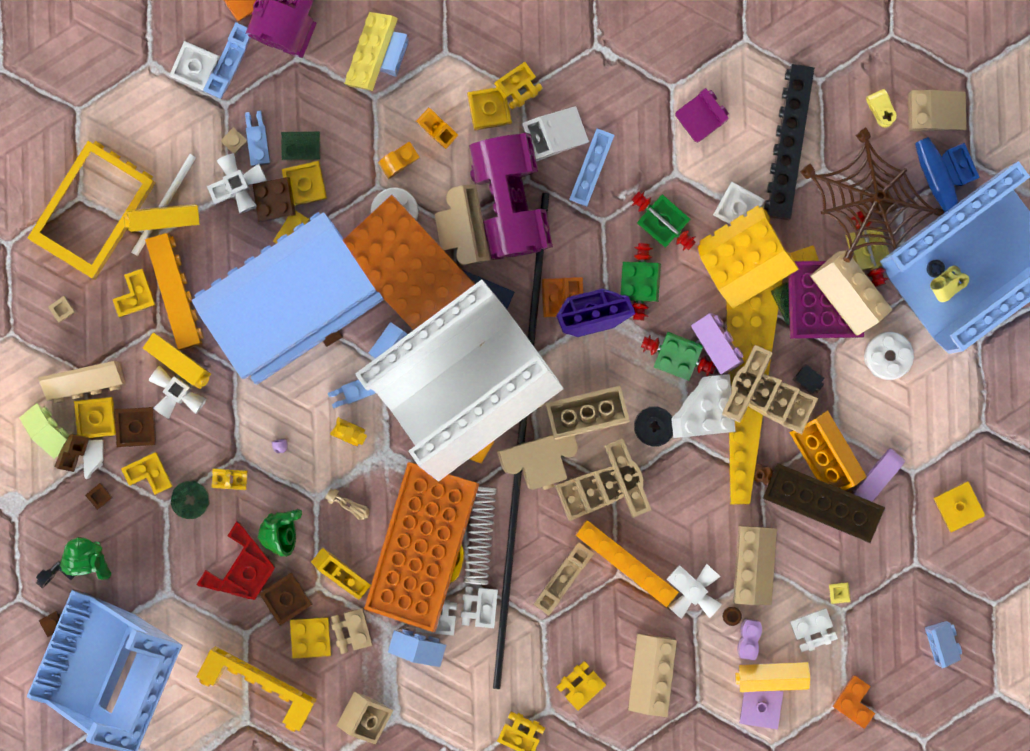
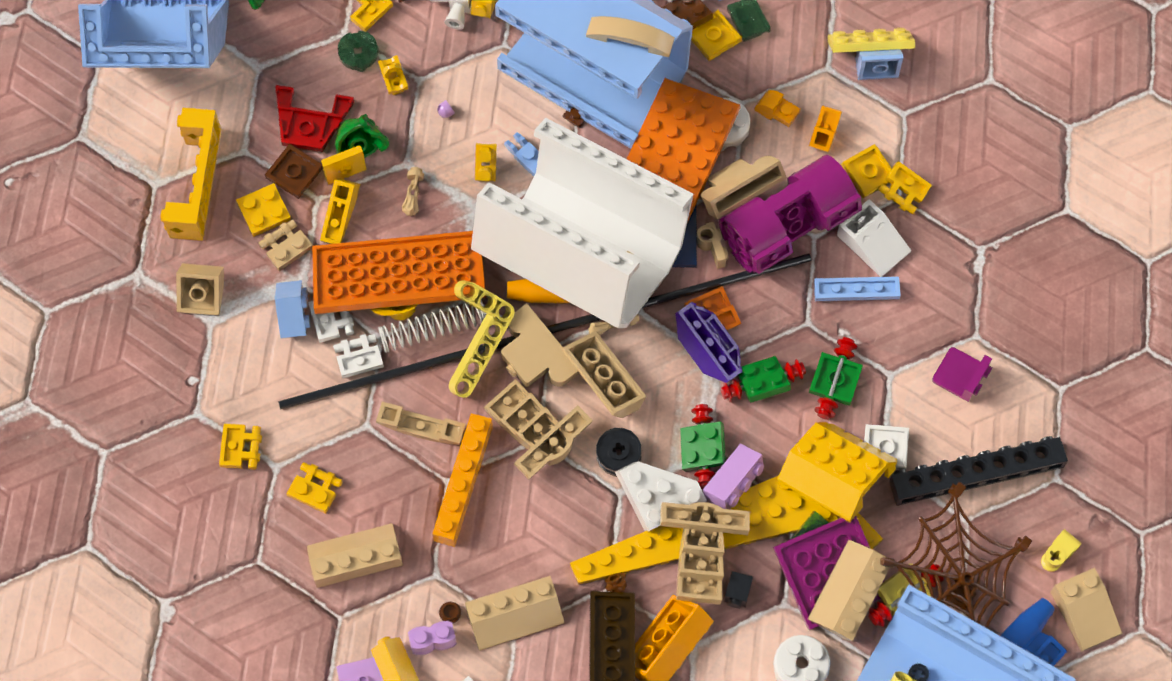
camera: 65 degrees right, 20 degrees down
white brick [667,564,722,619] -> none
none -> yellow plate [321,146,367,185]
none -> light yellow beam [449,280,515,398]
none -> tan slope [586,16,675,57]
none -> tan plate [697,222,729,269]

